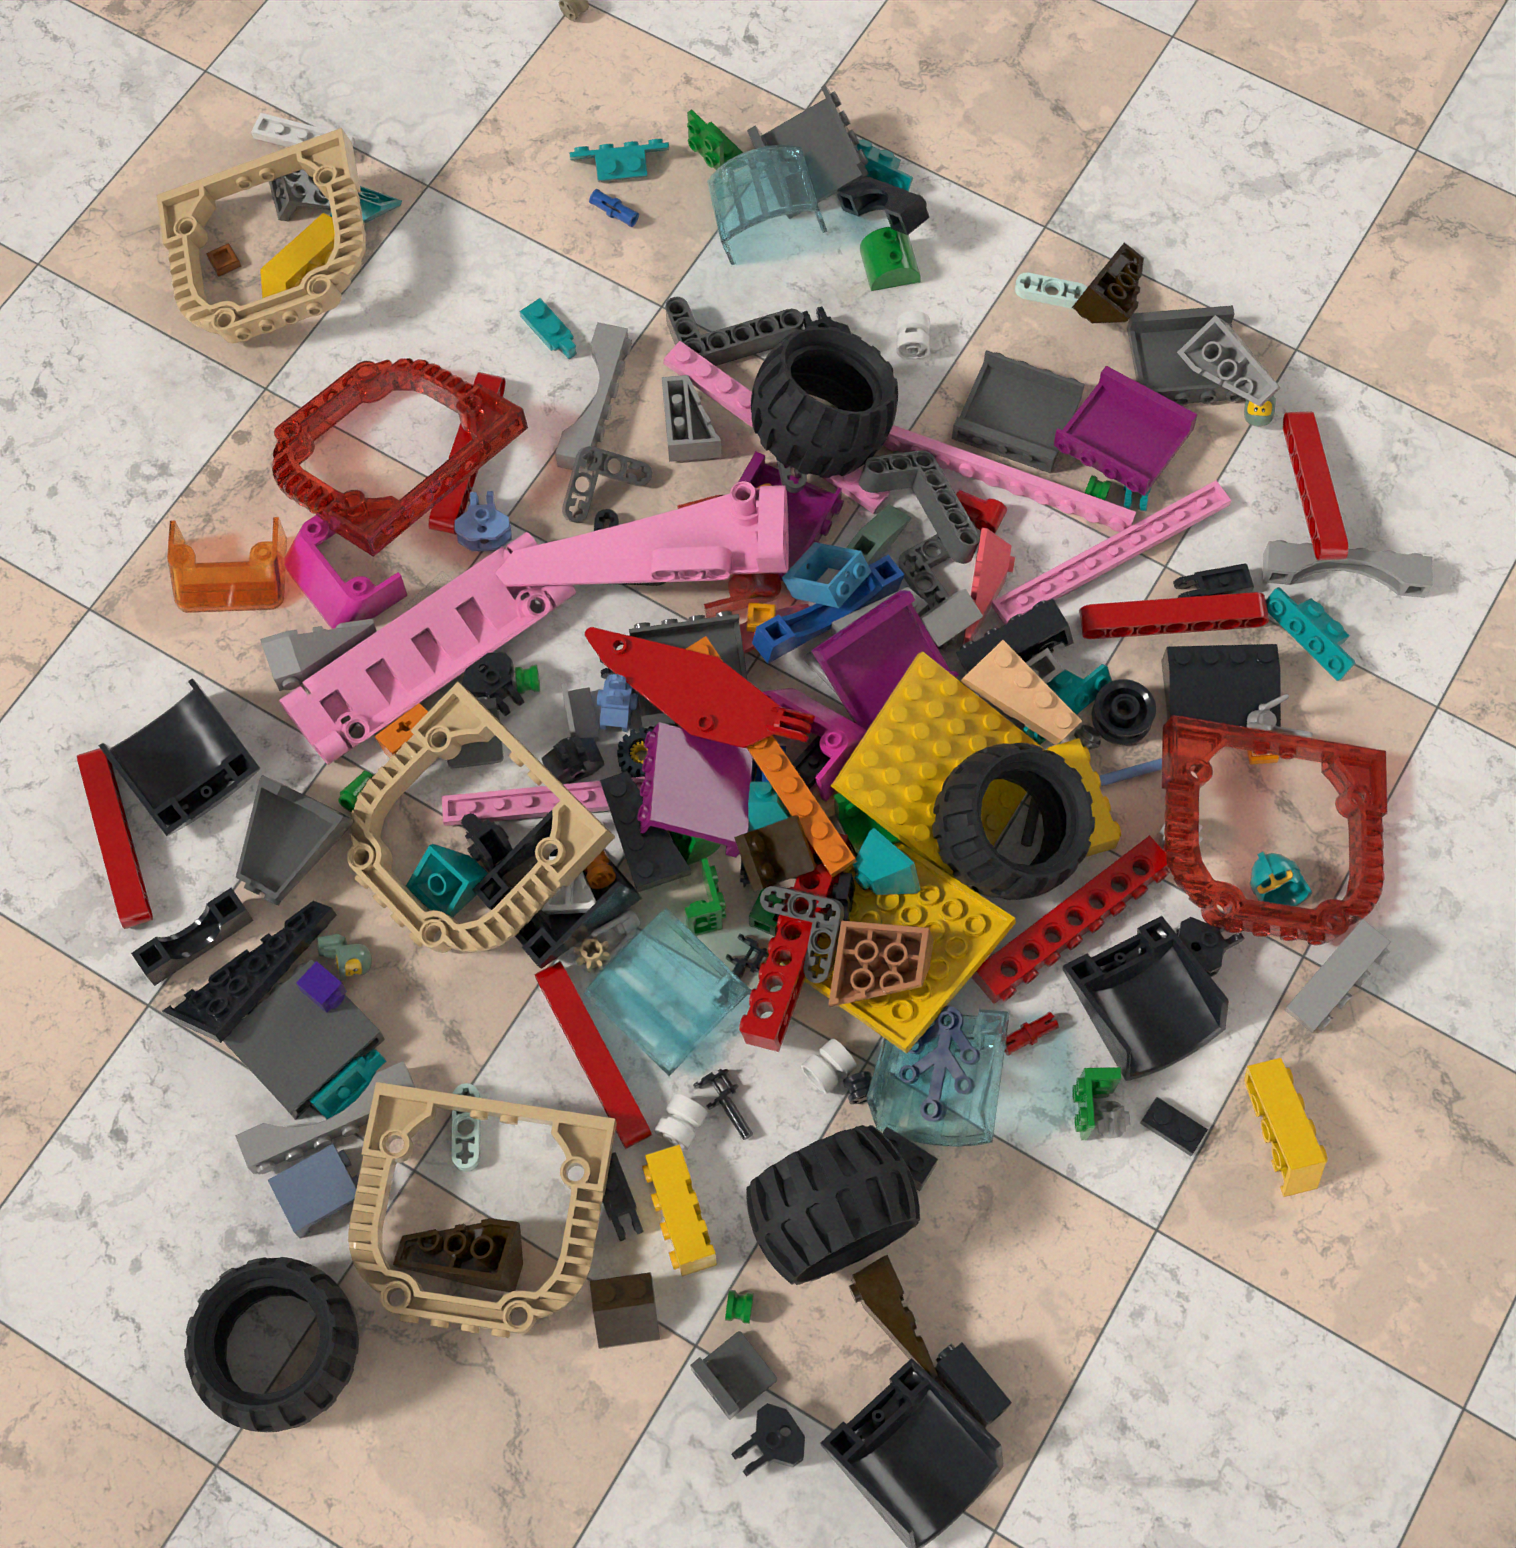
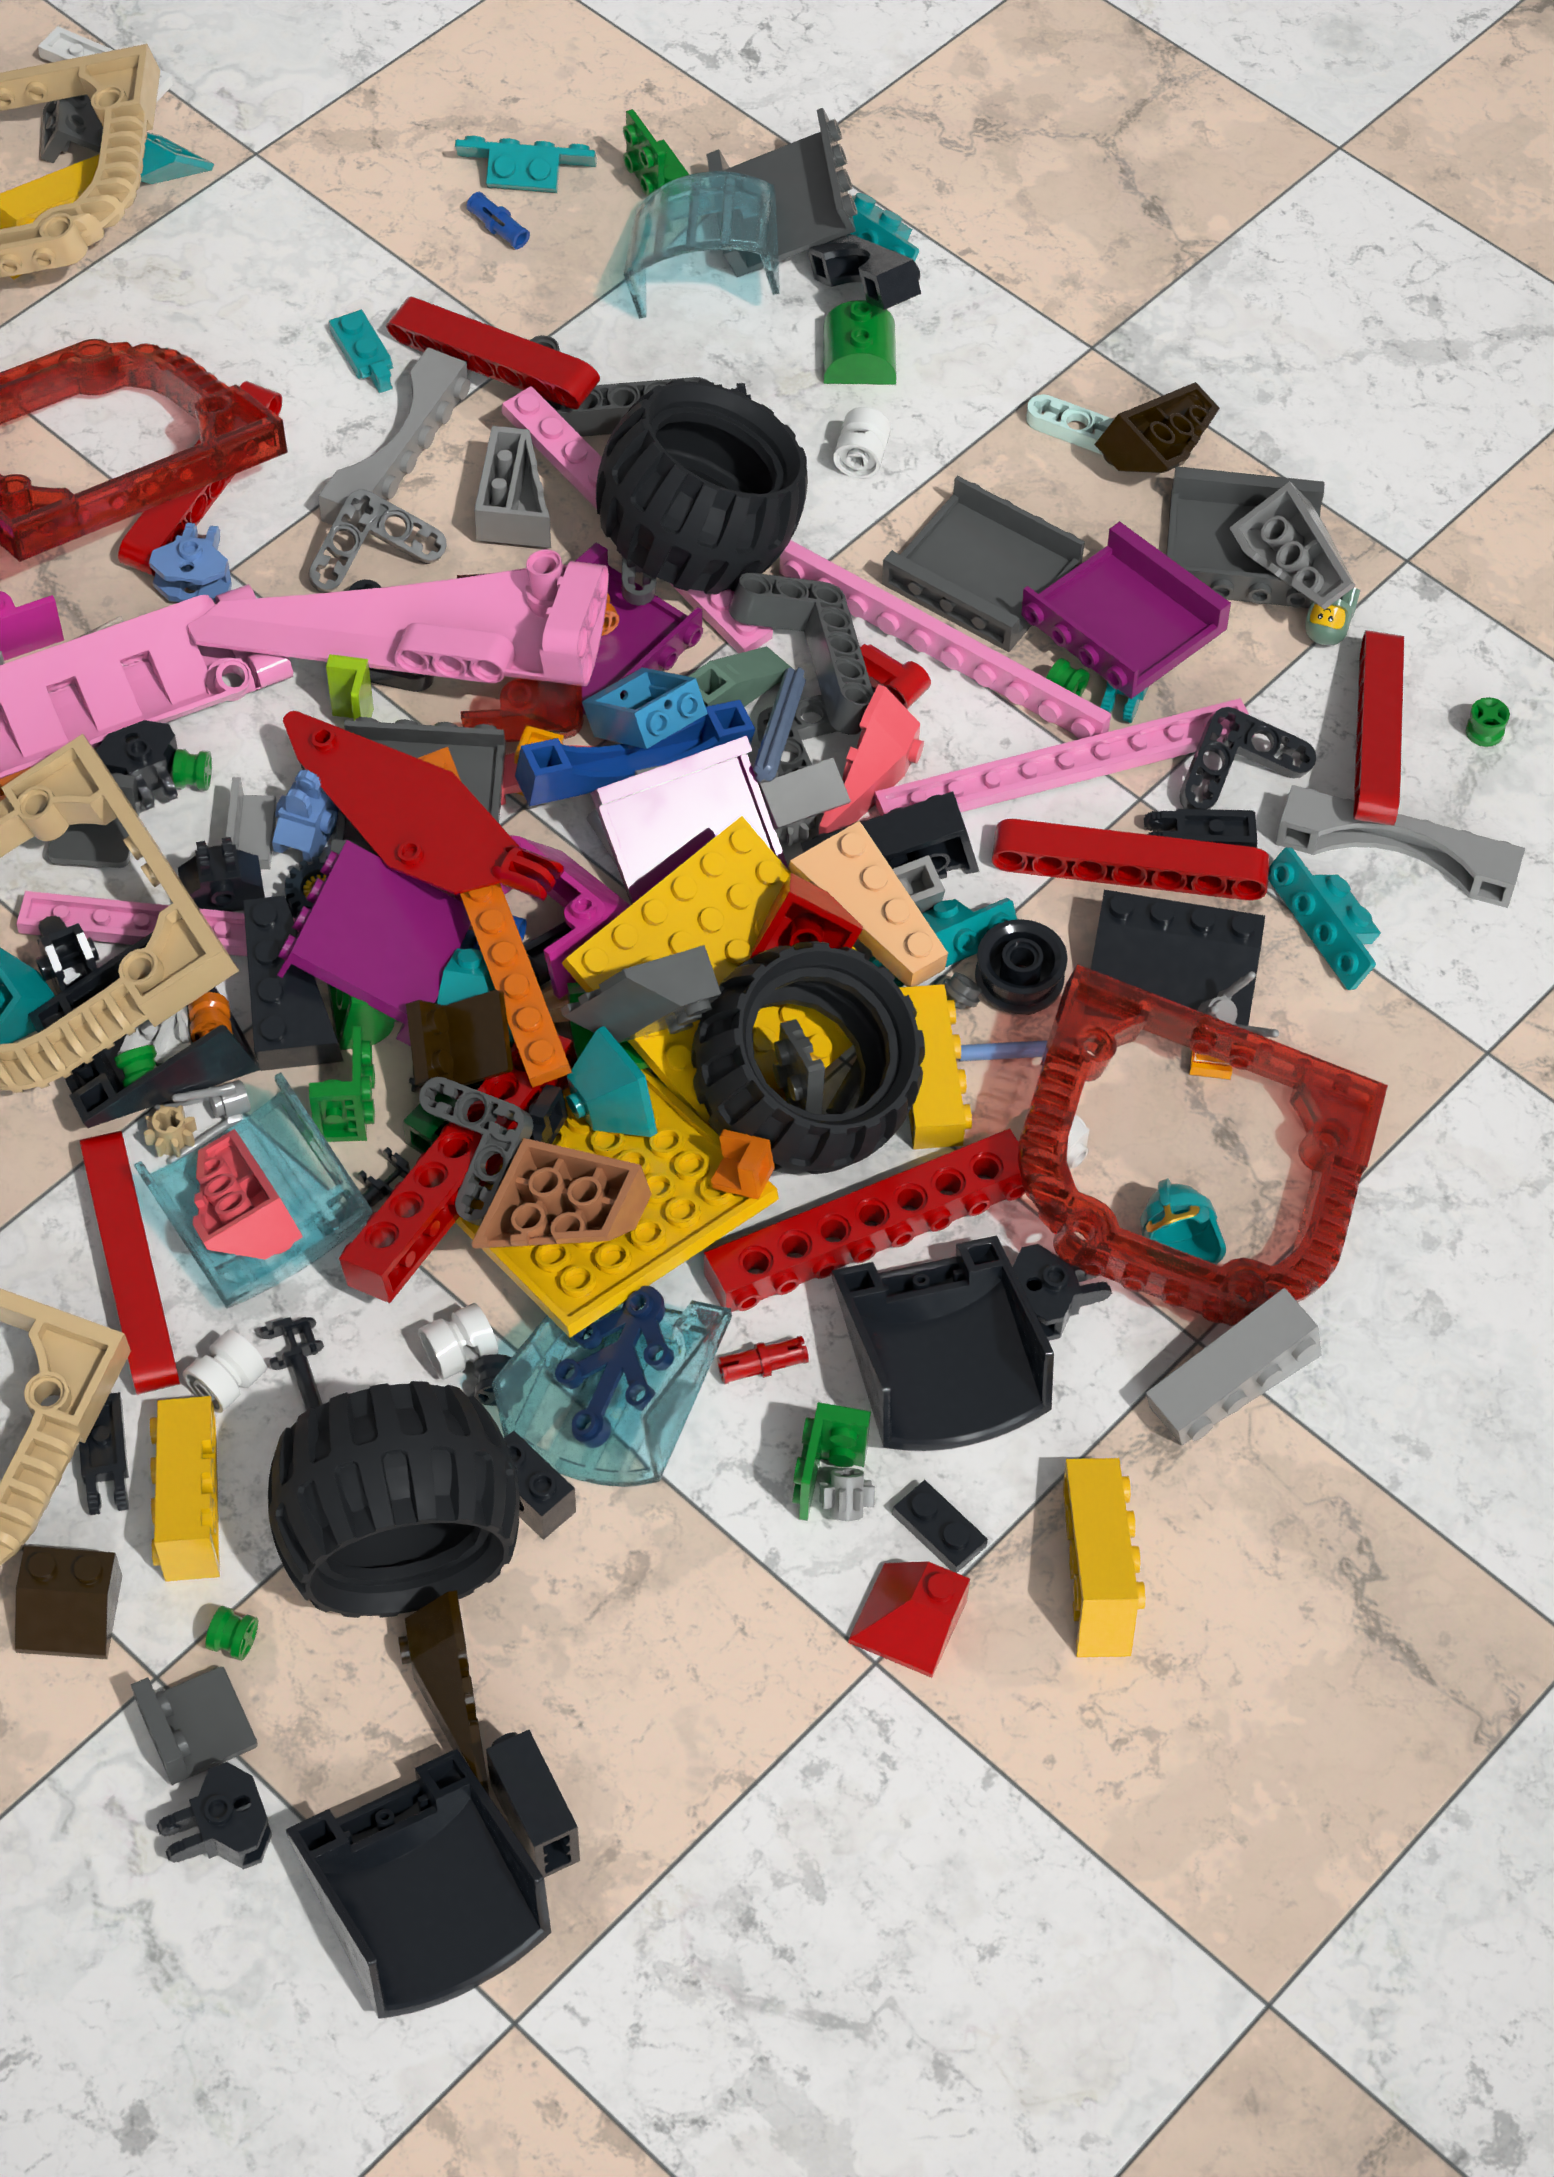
camera: 10 degrees right, 10 degrees down
none -> green wheel [114,1045,157,1088]
none -> coral wedge [193,1129,303,1260]
none -> lime panel [326,654,374,721]
none -> red beam [386,297,600,410]
none -> dark grey wedge [560,945,721,1043]
none -> orange panel [711,1129,775,1199]
none -> red slope [750,873,863,959]
none -> sand blue axle [753,667,806,782]
none -> dark grey wing [773,1019,825,1114]
none -> red slope [848,1561,971,1678]
none -> black beam [1179,707,1316,809]
none -> green wheel [1465,697,1510,747]

